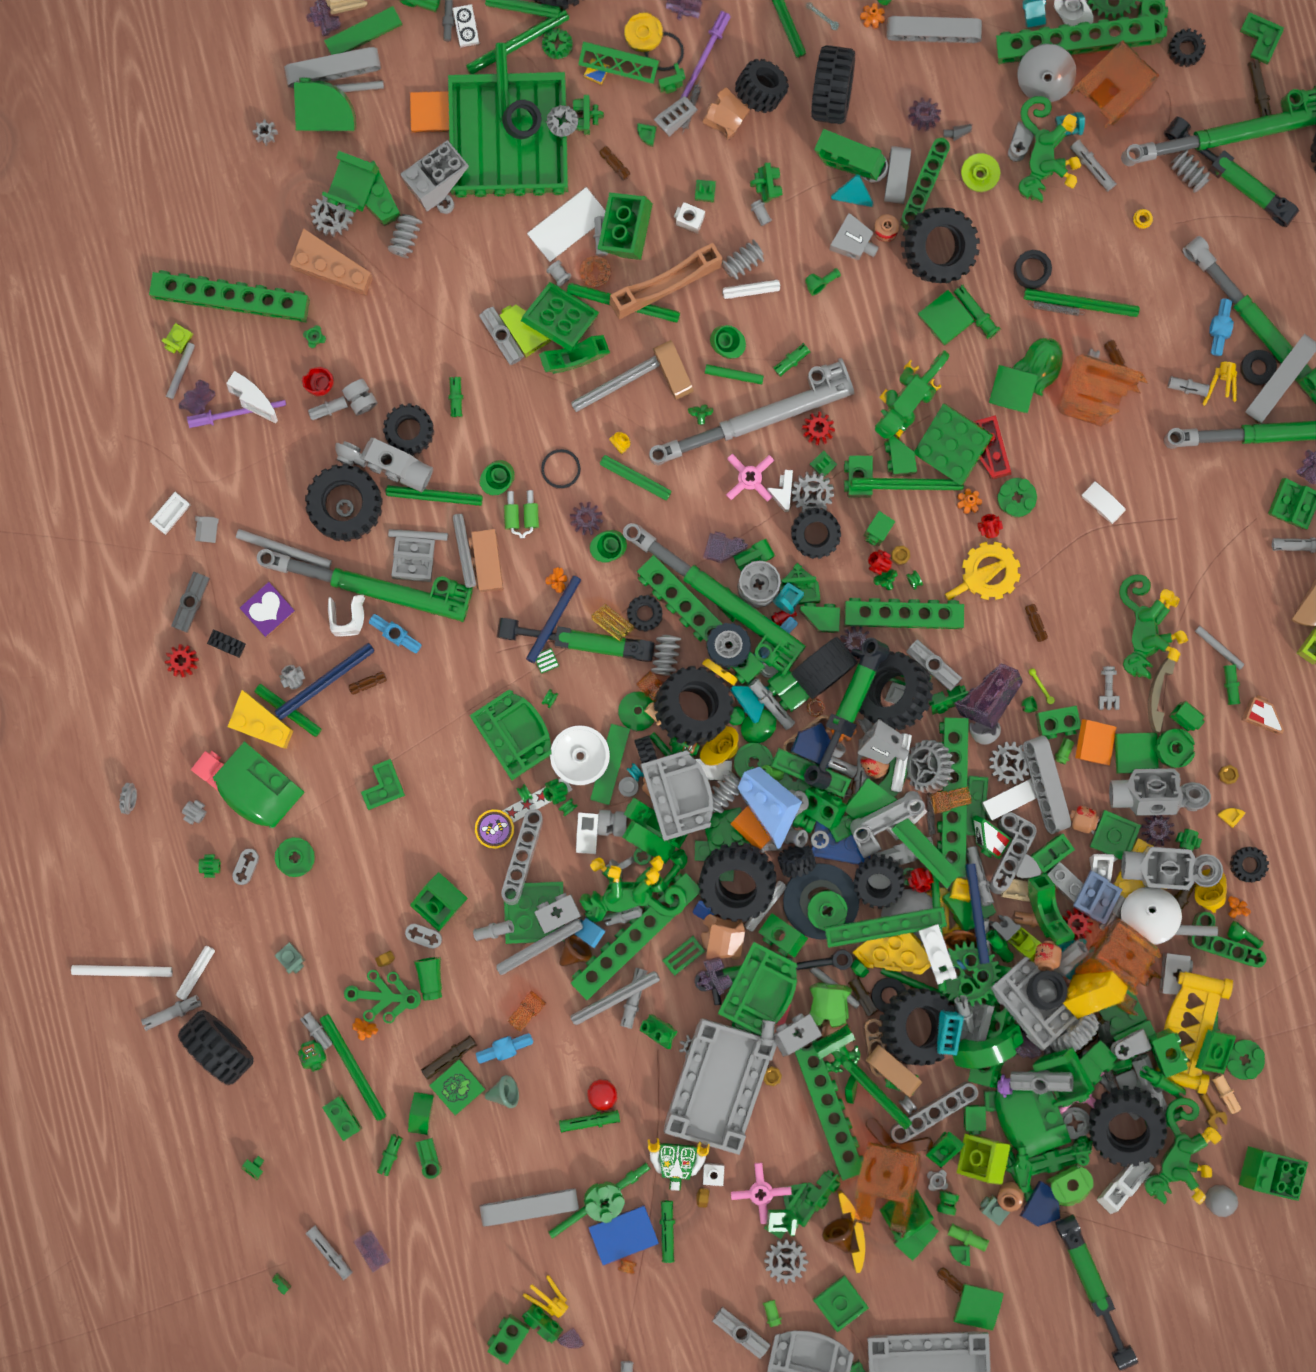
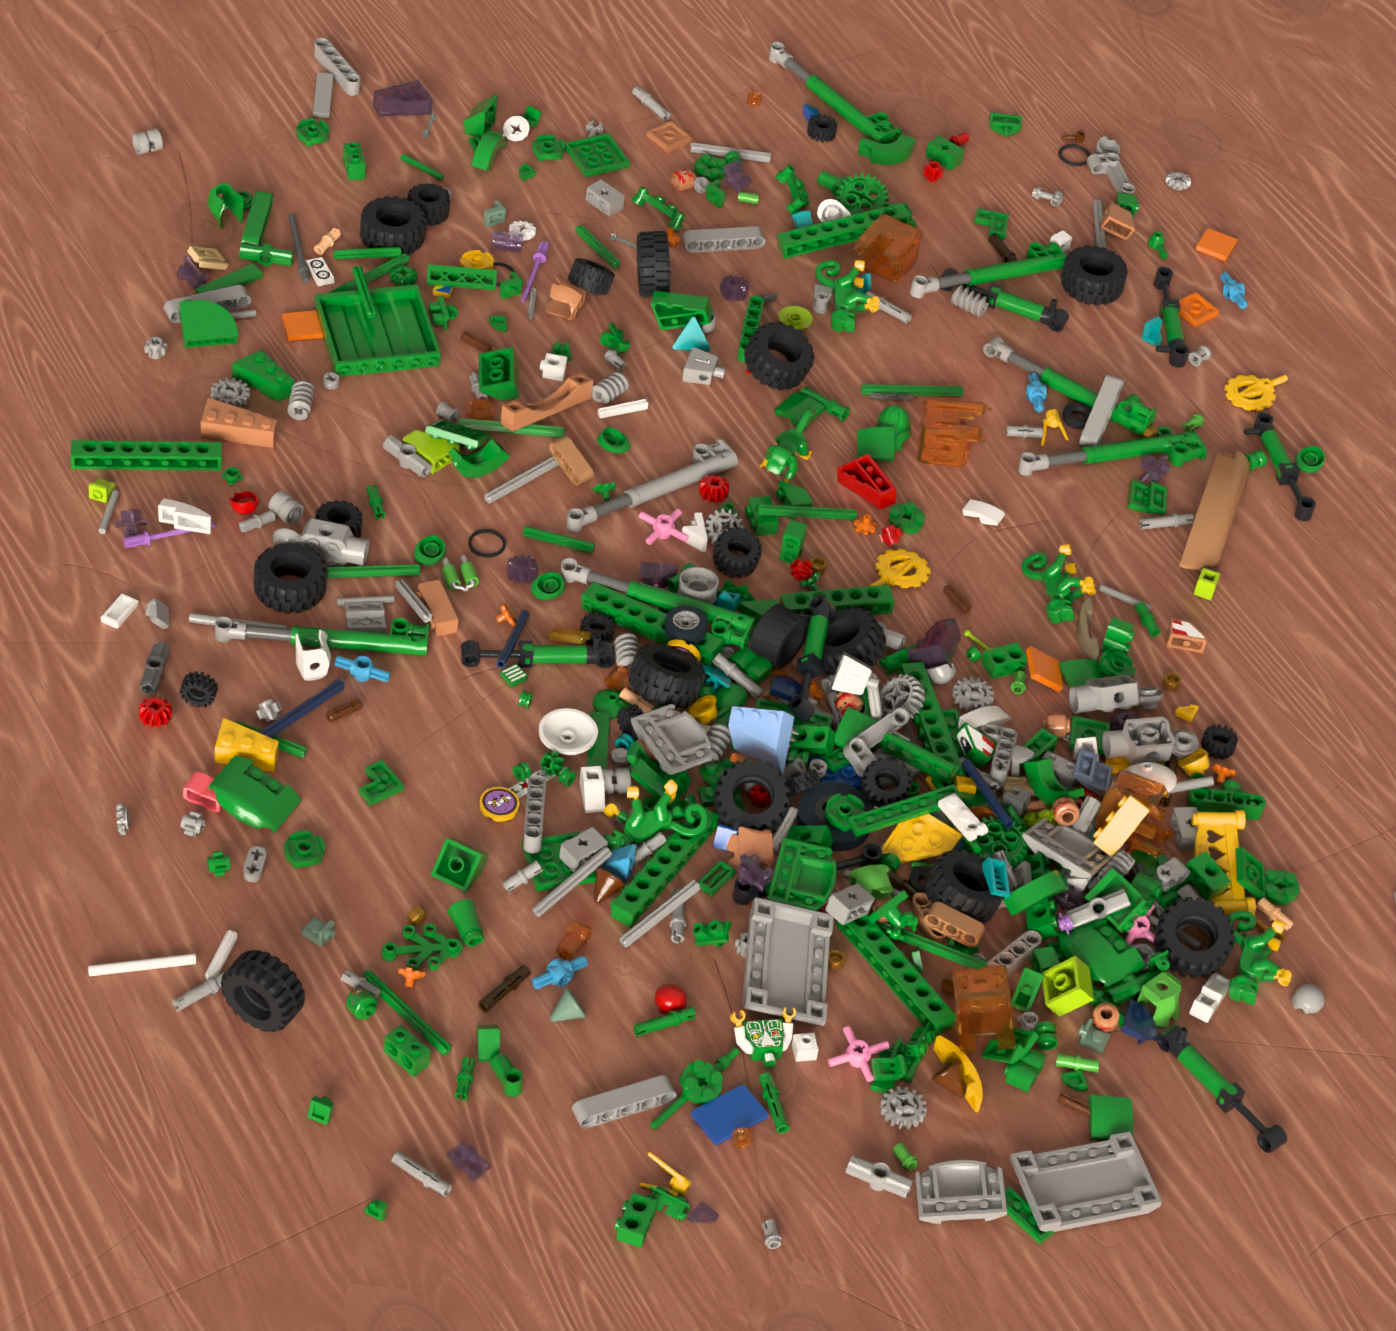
camera: 20 degrees left, 40 degrees down
tile [240,582,296,638] -> none
green panel [322,151,379,213] -> none
light grey slope [400,140,469,211] -> none
light grey beam [405,924,442,948] -> none
green tile [429,1059,485,1116] -> none
green slope [469,690,552,780] -> none
black tyre [502,99,542,140] -> none
white sticker [527,187,605,262] -> none
light grey gear [547,105,578,137] -> none
yellow plate [609,432,631,454] -> none
light grey slope [654,96,698,137] -> none
pearl gold tile [696,1188,710,1208] -> none
green piece [705,364,764,385] -> none
light grey pin [759,1020,776,1046] -> none
green pin [773,343,811,377] -> none
green bar [805,268,841,296] -> none
green plate [813,1275,869,1332] -> none
nougat head [873,214,899,242] -> none
light grey beam [884,146,911,204] -> none
green bush [906,570,923,590] -> none
red gear [907,868,934,893] -> none
green plate [914,403,993,485] -> none
clear orange piece [929,787,972,814] -> none
black tyre [1013,250,1052,289] -> none
green piece [1013,1146,1033,1193] -> none
light grey dish [1017,44,1076,102] -> none
light grey beam [1023,736,1071,834] -> none
black tyre [1027,970,1067,1010] -> none
light grey hinge [1098,666,1119,710] -> none
yellow plate [1133,209,1153,229] -> none
green pin [1139,1066,1186,1098] -> none
black tyre [1168,28,1206,67] -> none
green slope [1238,1146,1308,1201] -> none

